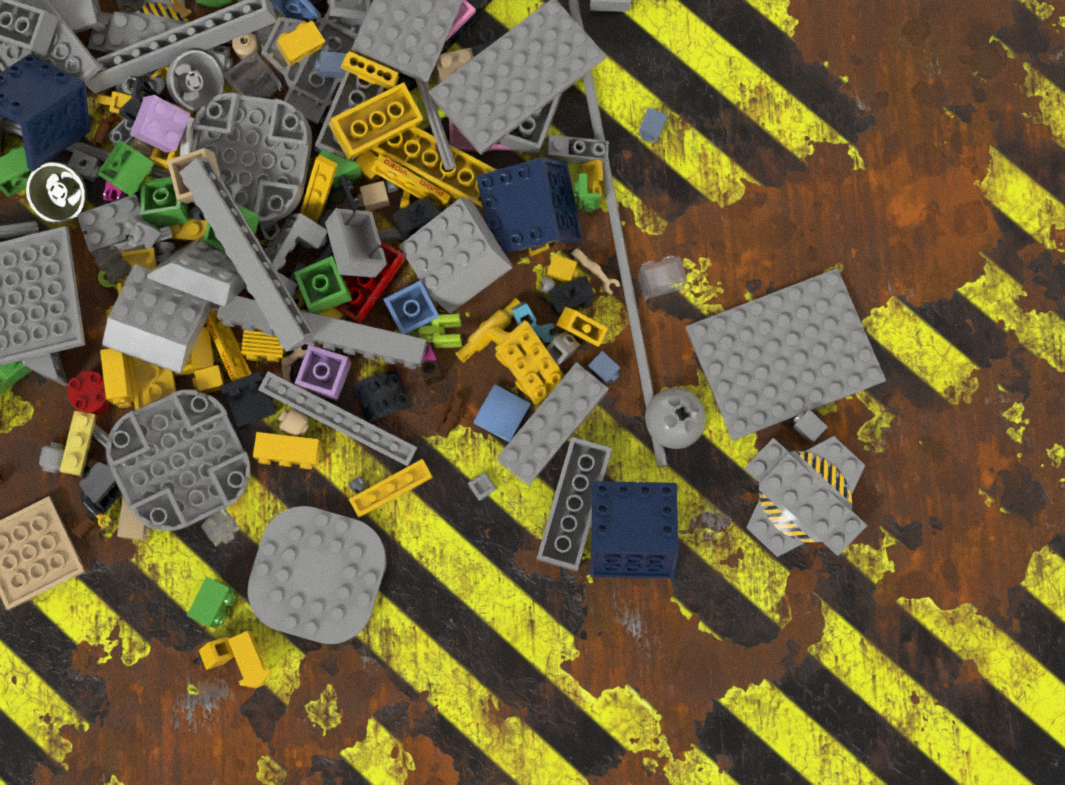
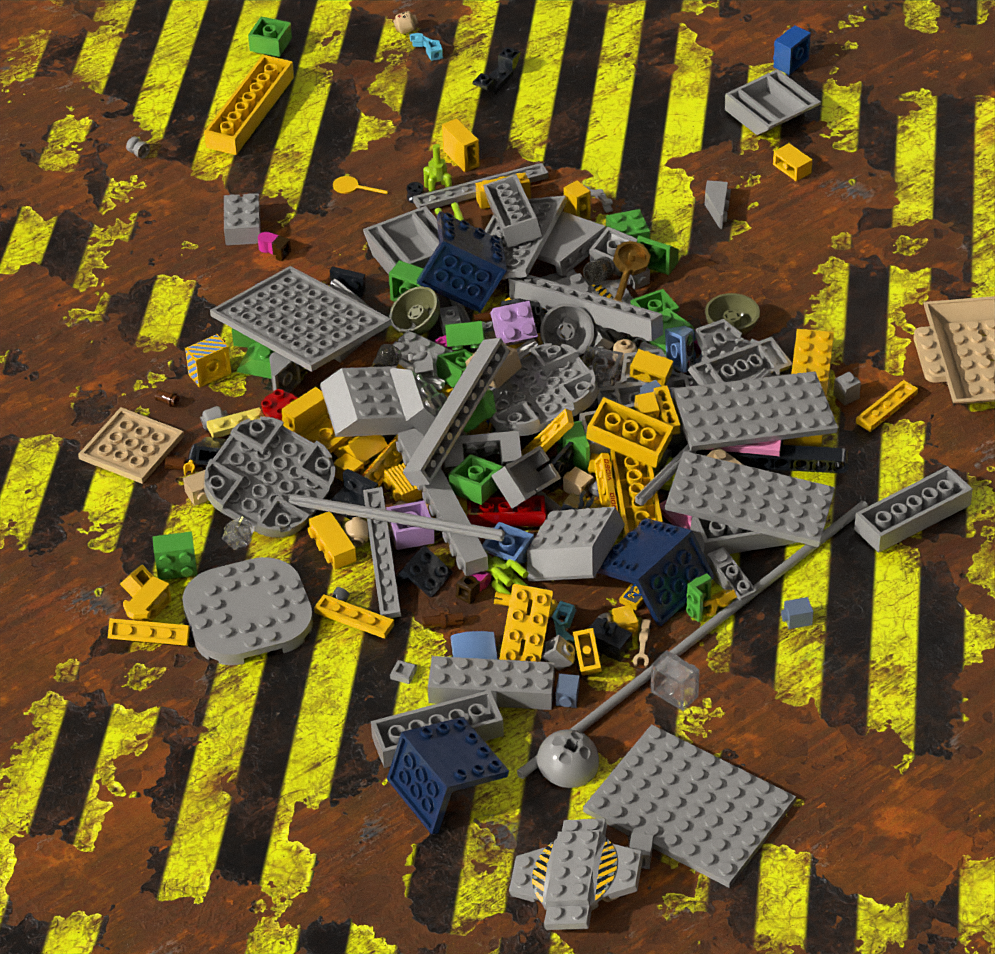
camera: 55 degrees right, 35 degrees down
none -> yellow plate [108,618,190,646]
none -> light grey axle [289,494,505,541]
none -> yellow brick [634,392,660,420]

